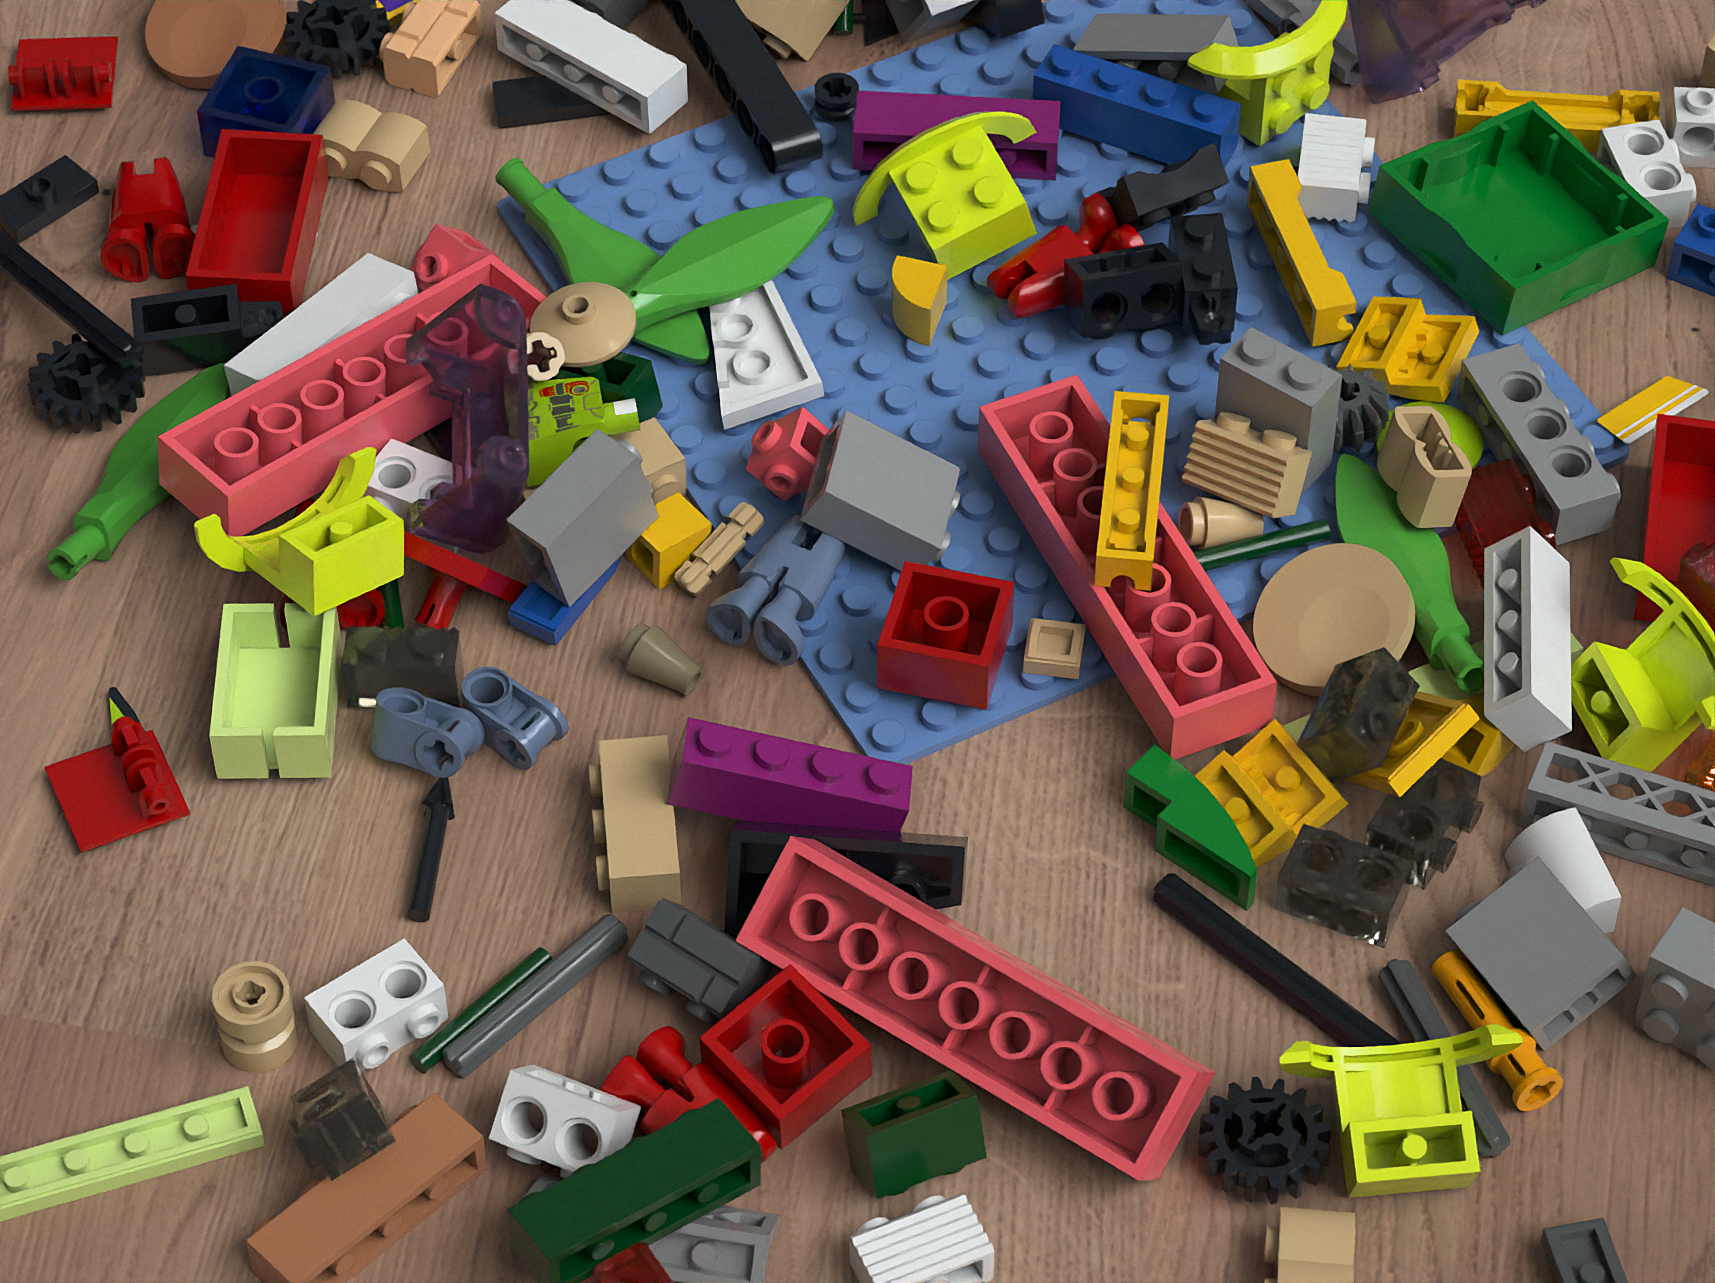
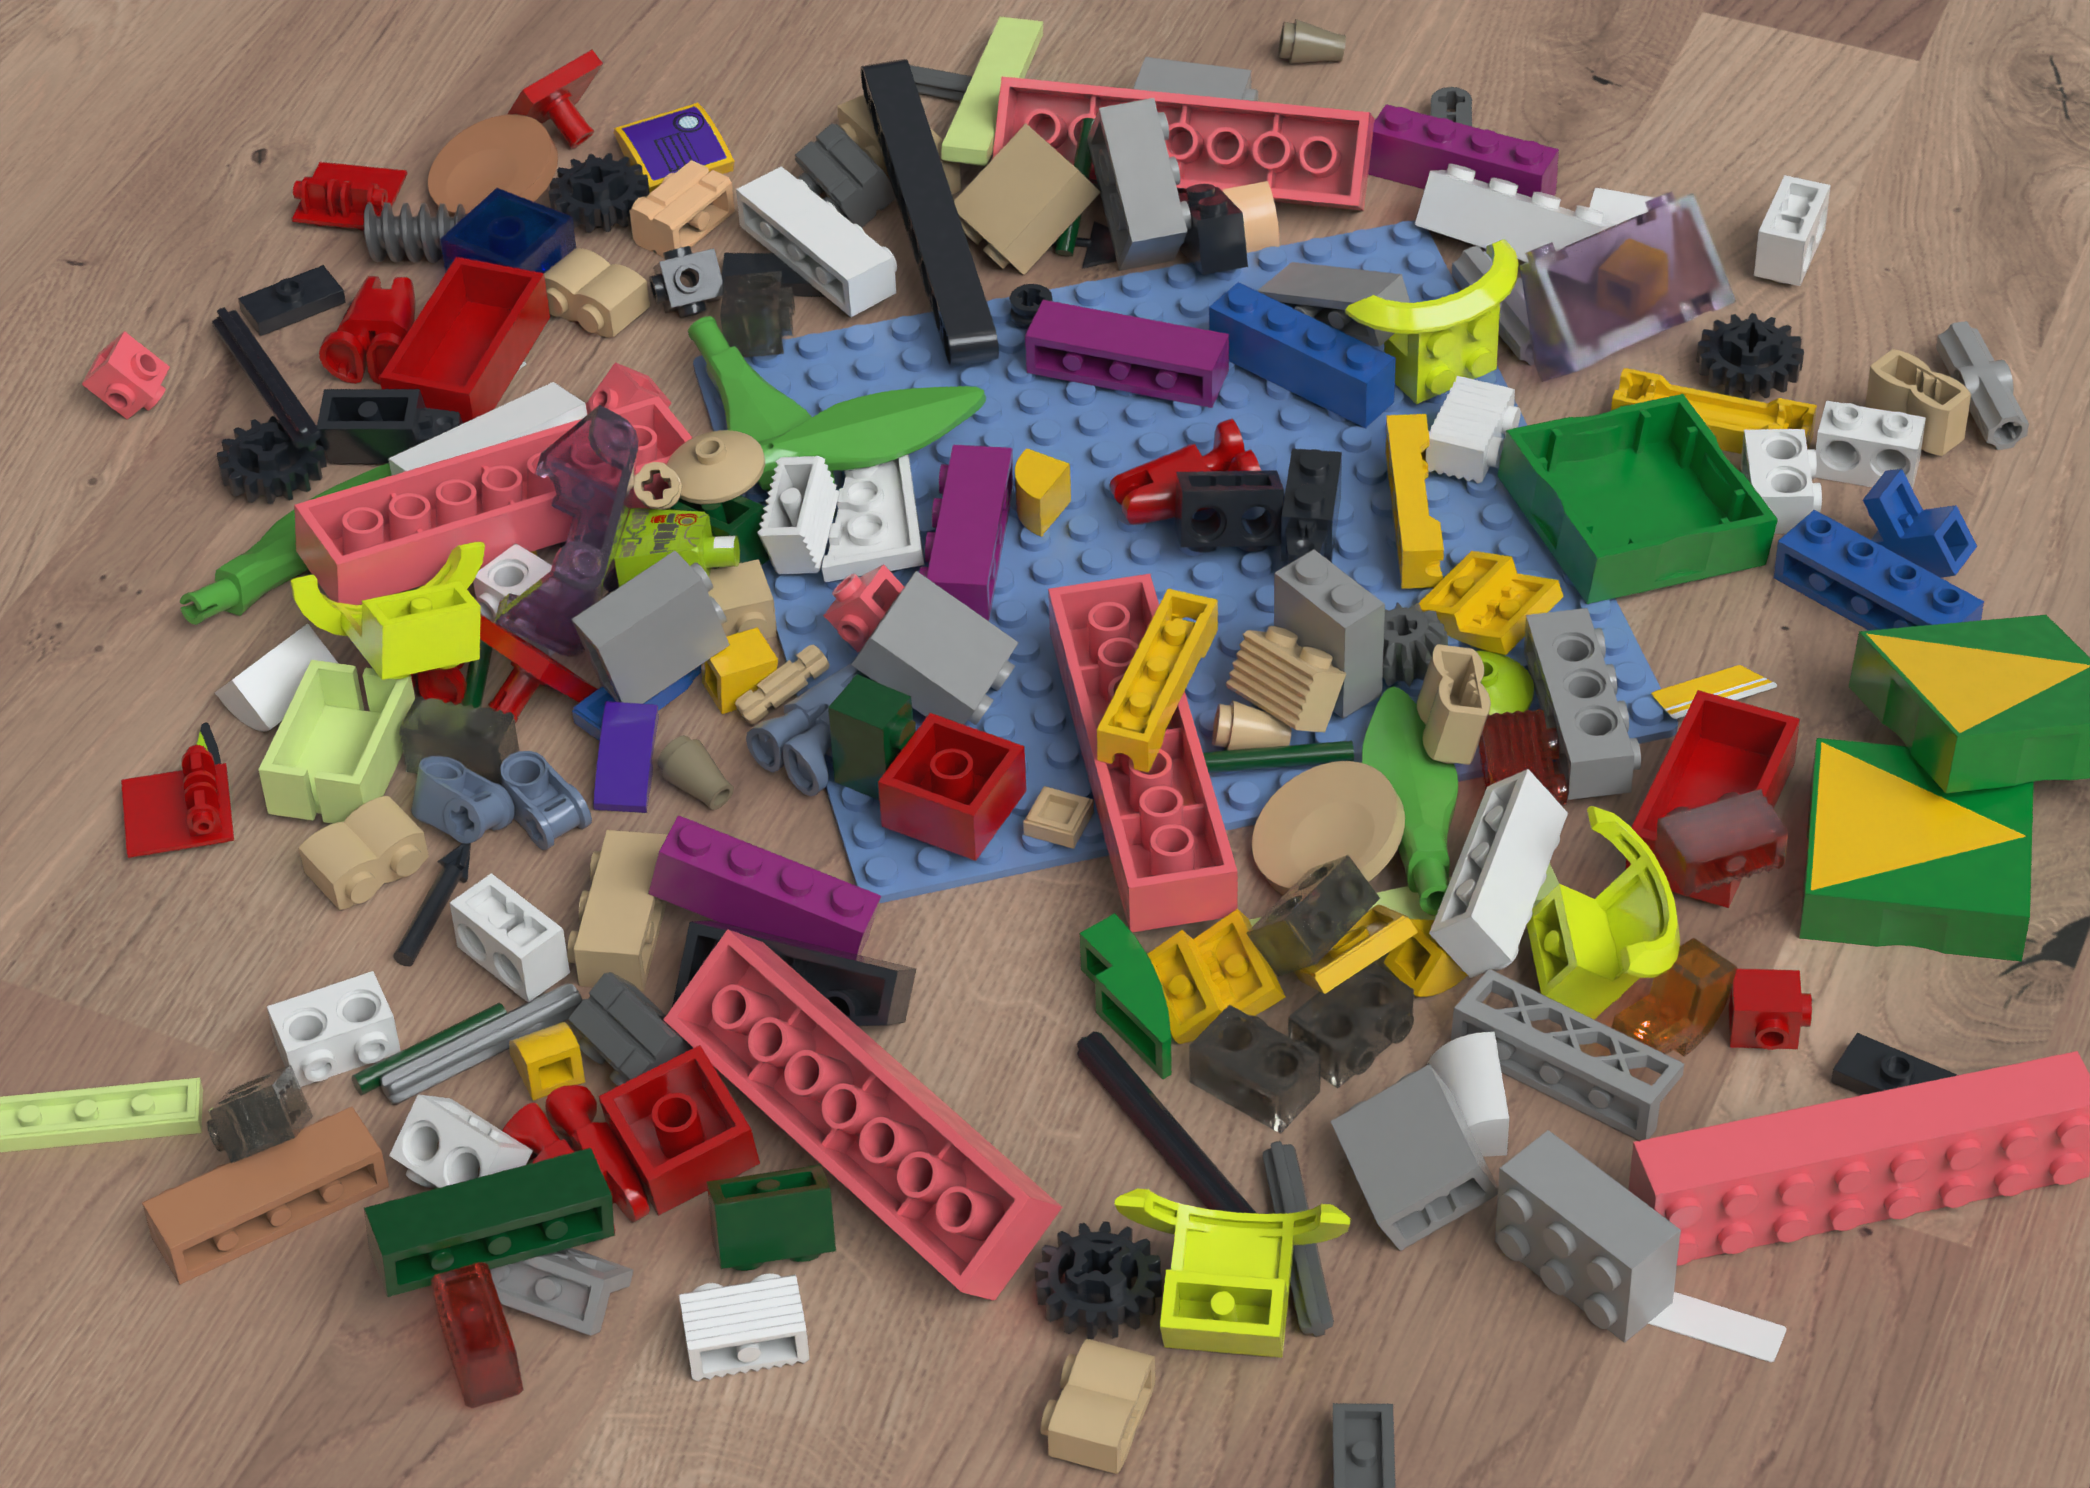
camera: 15 degrees right, 5 degrees down
tan wheel [212,961,298,1073] -> none
neon yellow piece [852,111,1037,280] -> none
black brick [1095,143,1229,232] -> none
light orange pin [1431,950,1564,1112] -> none
none -> white brick [215,623,338,732]
none -> tan brick [298,796,429,910]
none -> flat silver piece [364,202,466,263]
none -> white brick [450,873,570,1002]
none -> yellow brick [509,1022,585,1101]
none -> dark purple slope [594,701,659,813]
none -> brick [649,246,726,318]
none -> clear smoke brick [720,271,795,358]
none -> white brick [757,456,840,574]
none -> dark green brick [828,674,916,801]
none -> magenta brick [919,444,1014,621]
none -> black gear [1696,313,1804,399]

